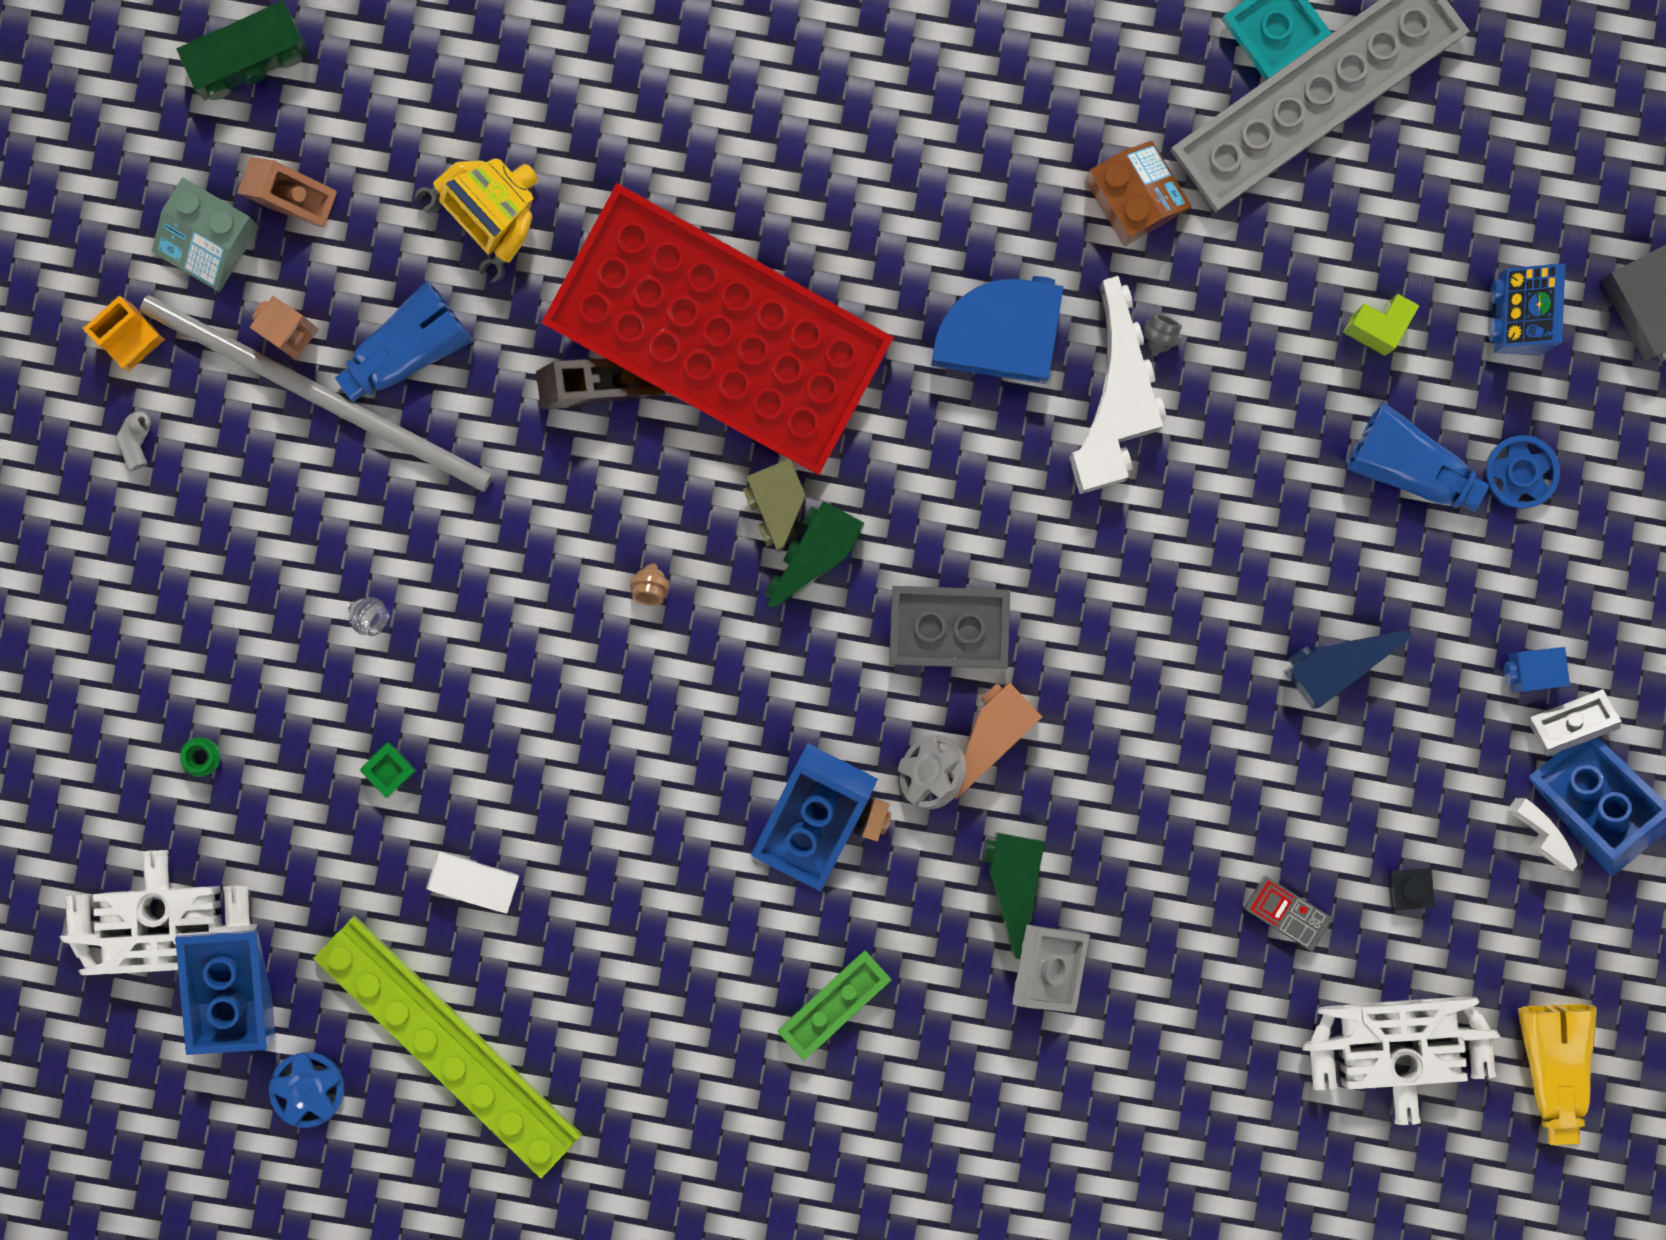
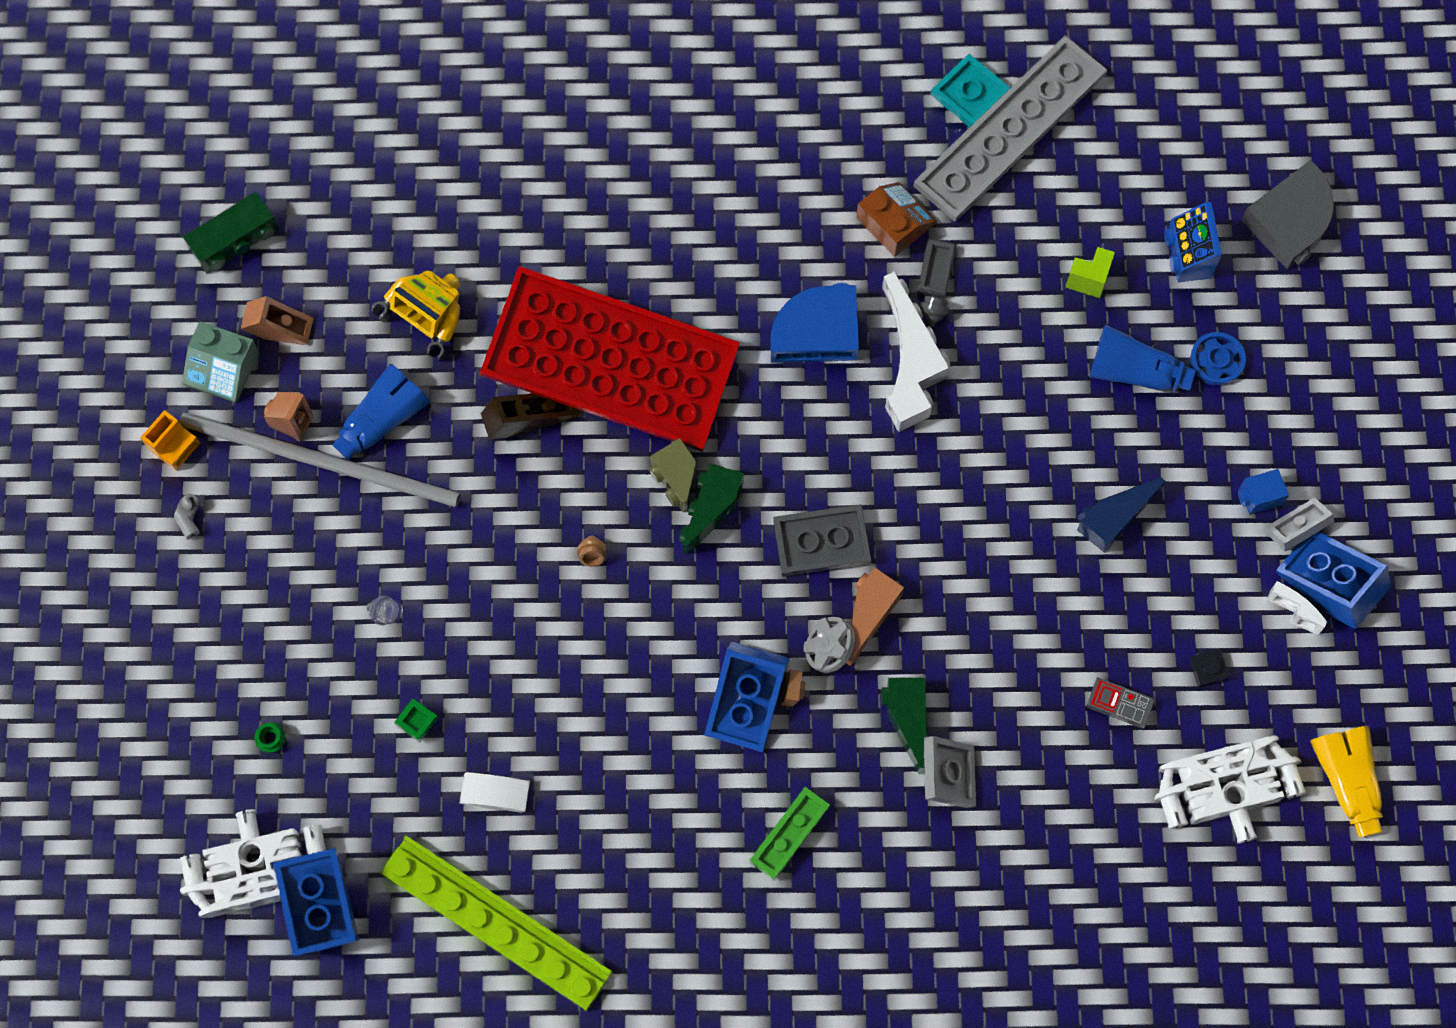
camera: 10 degrees left, 15 degrees down
blue wheel [269,1052,345,1128] -> none
none -> dark grey tile [917,239,956,300]

